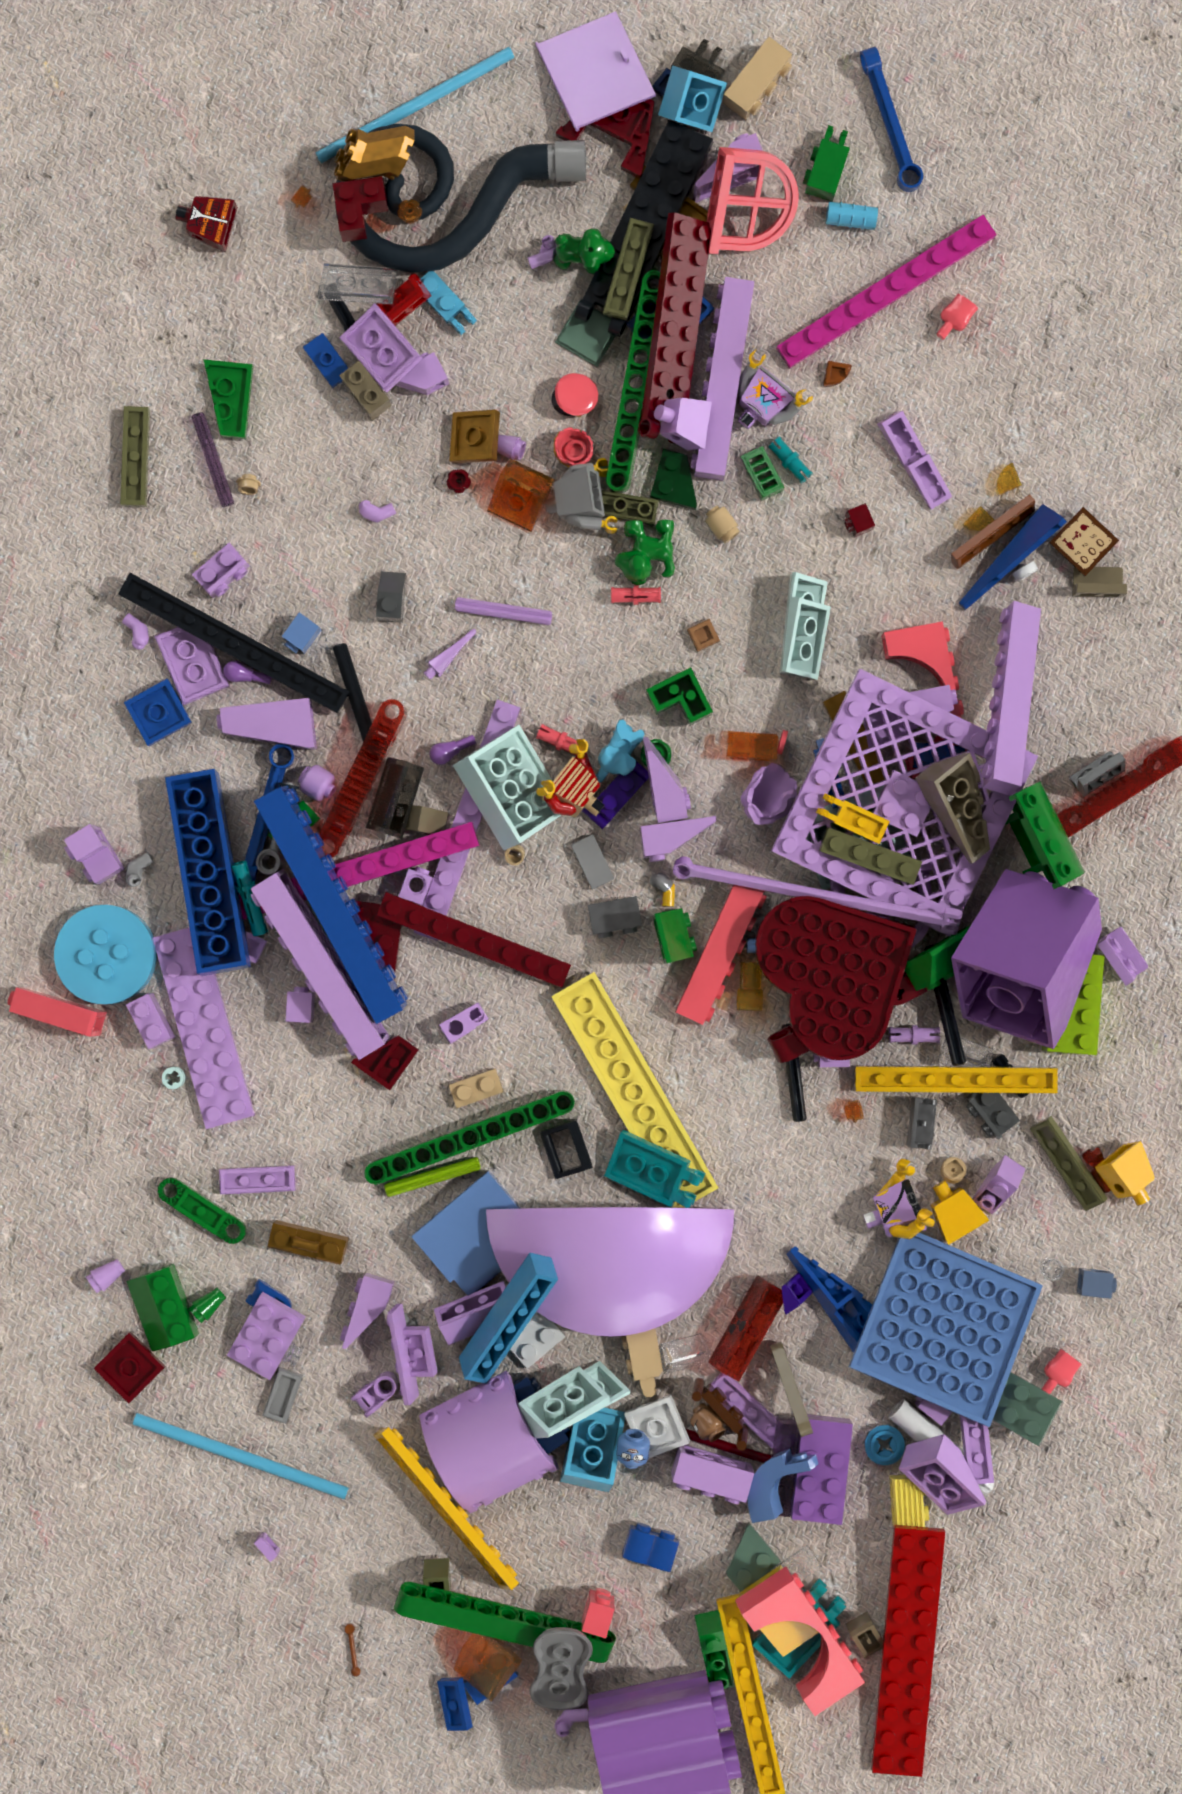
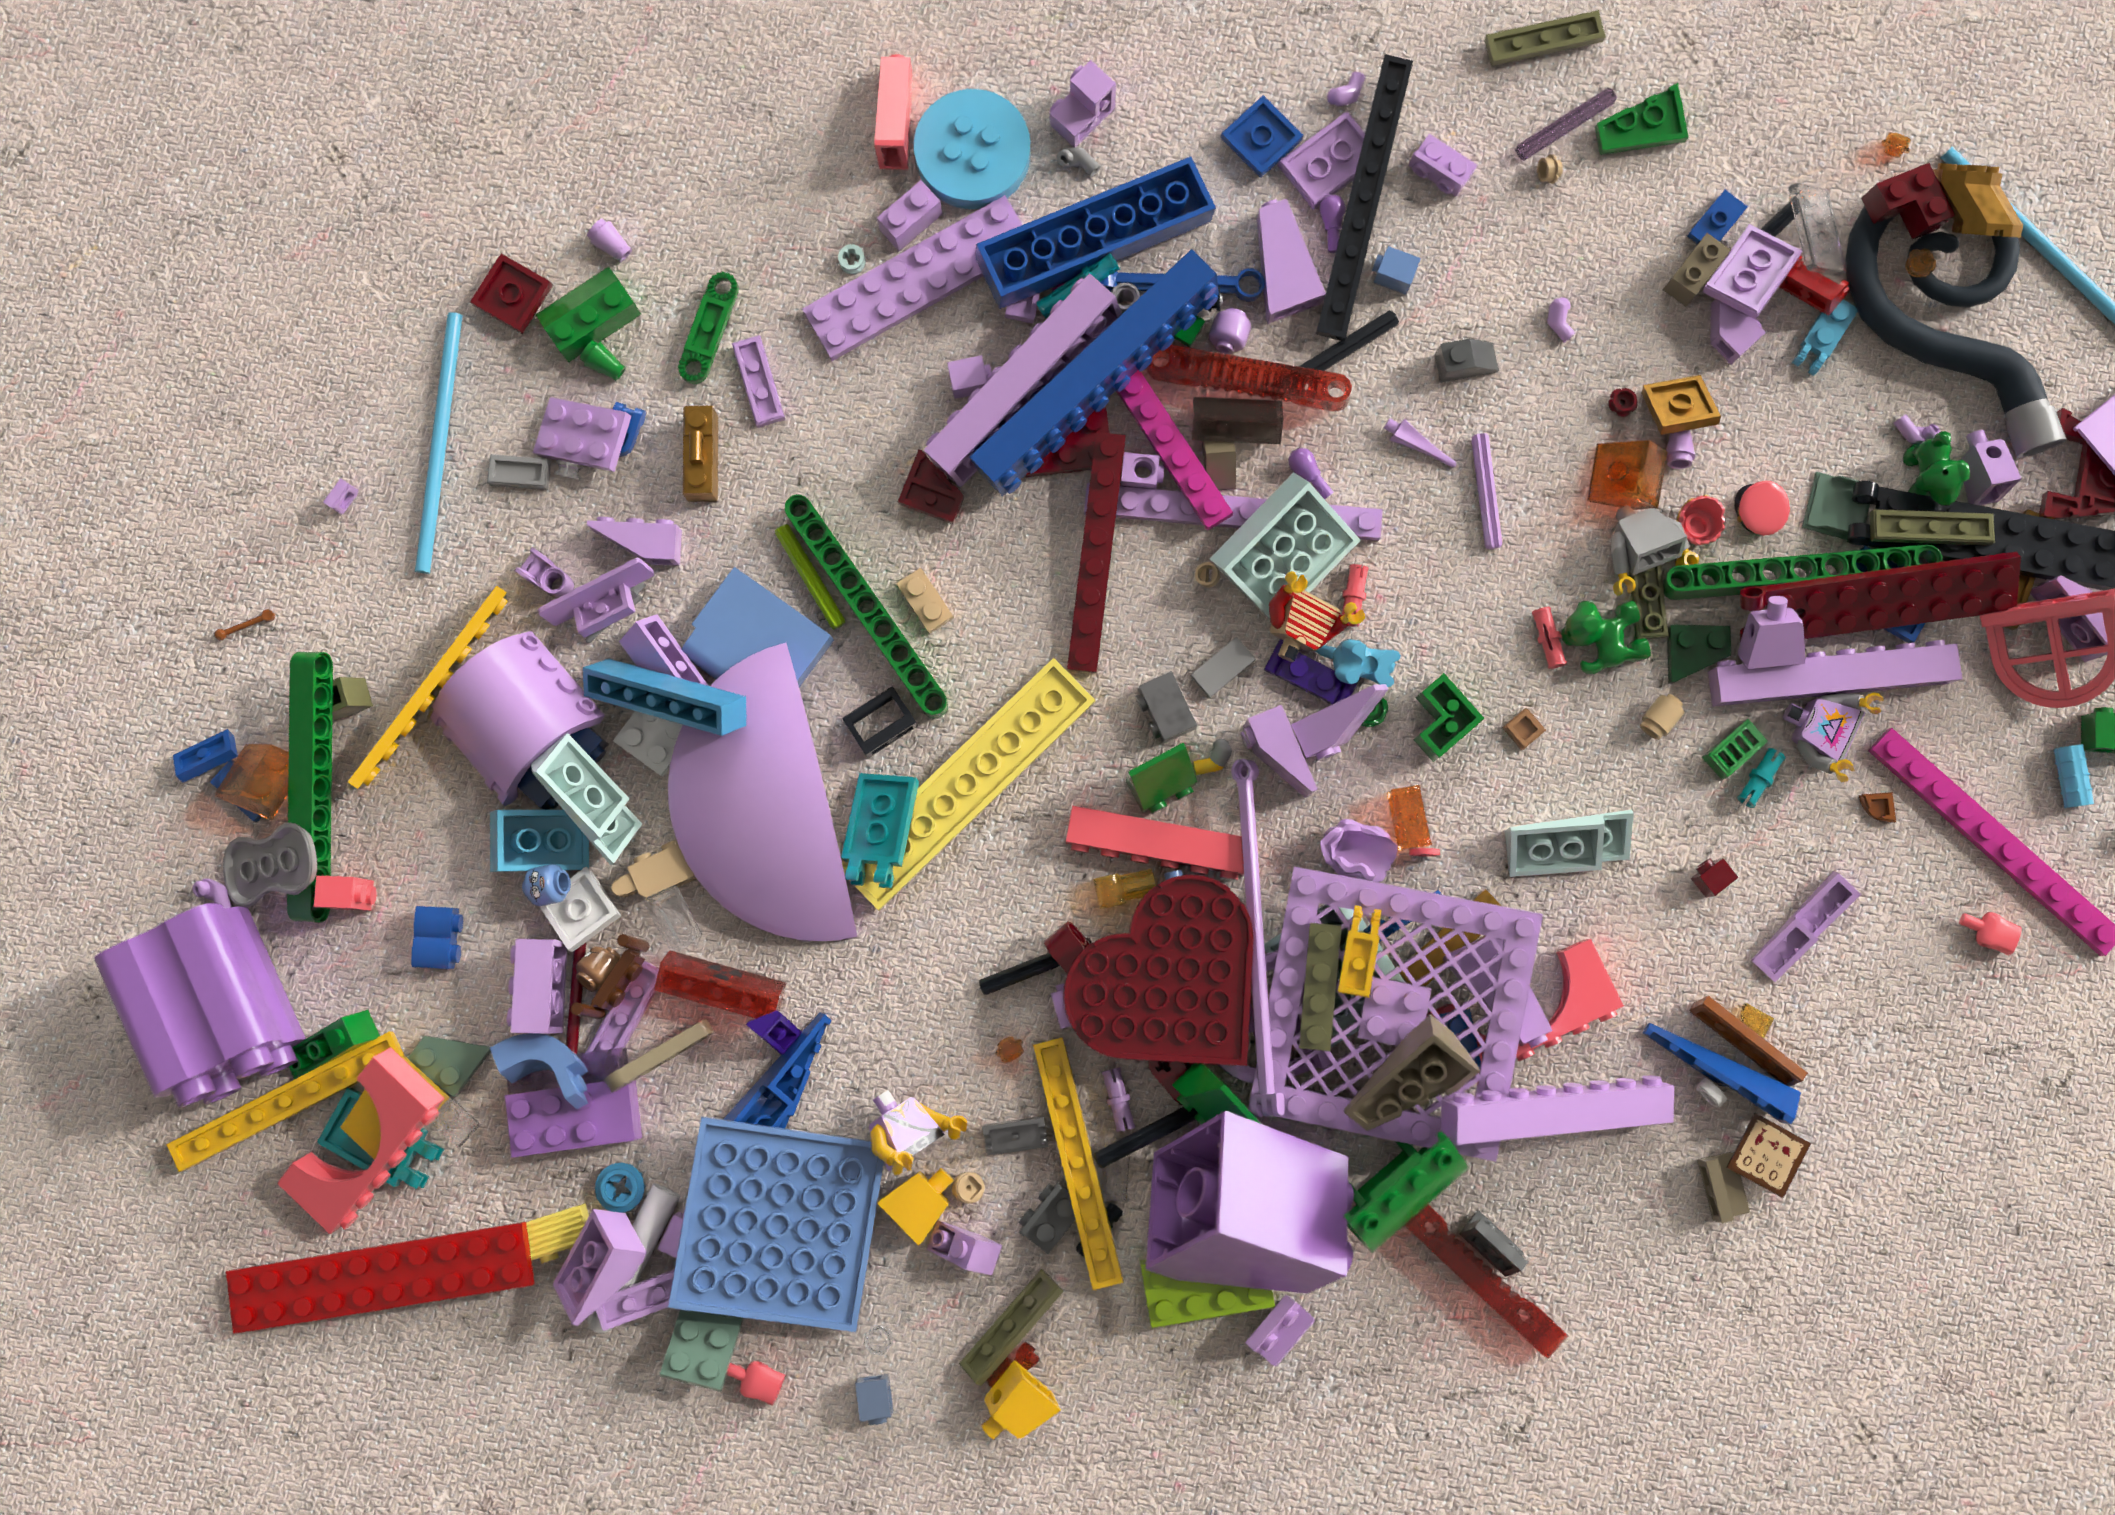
camera: 85 degrees right, 5 degrees down
dark red torso [175,196,238,252] -> none
lavender leg [439,1002,489,1044] -> none
dark tan slope [845,1611,883,1658] -> none
clear yellow tile [996,462,1022,496] -> none
none -> lavender torso [1960,430,2021,505]

